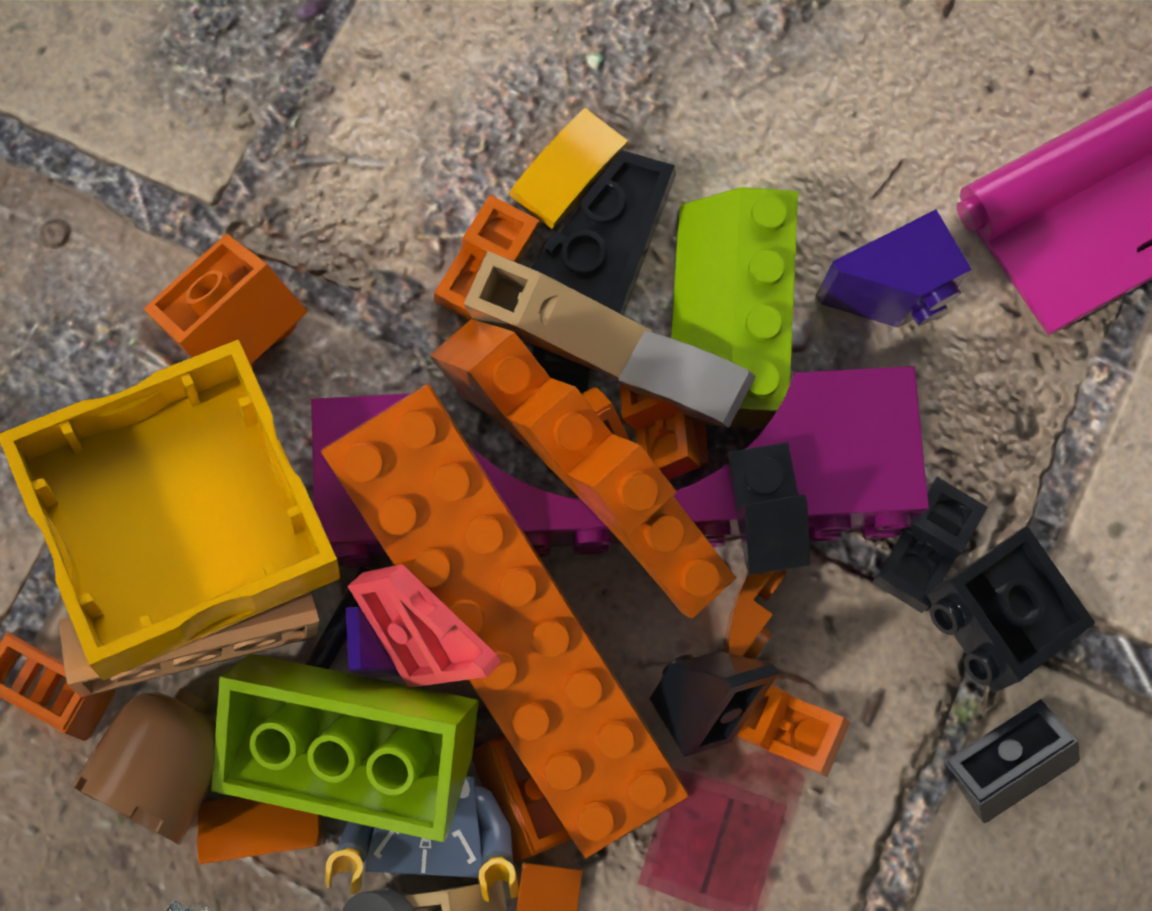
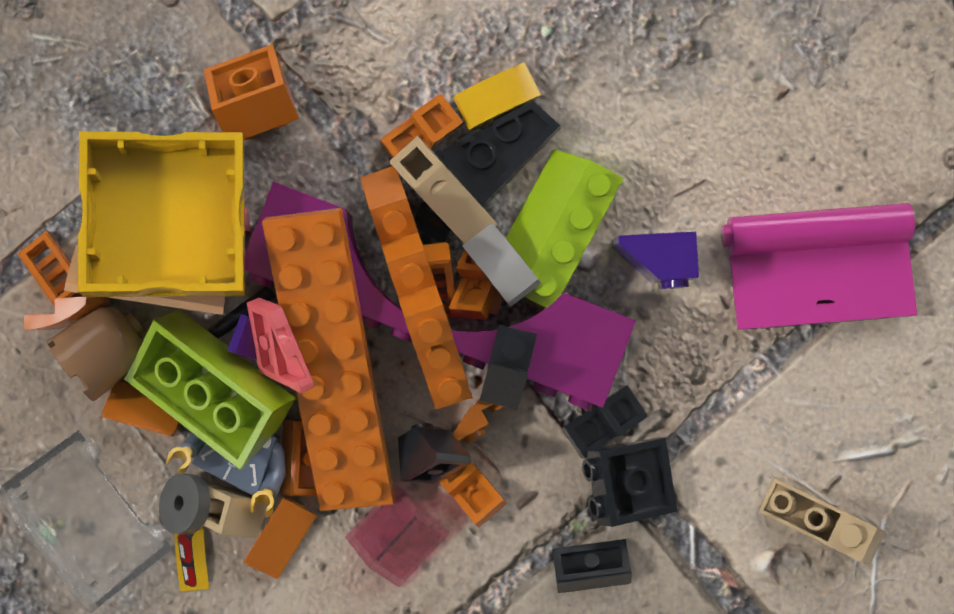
camera: 25 degrees right, 10 degrees up
none -> orange slope [24,297,110,330]

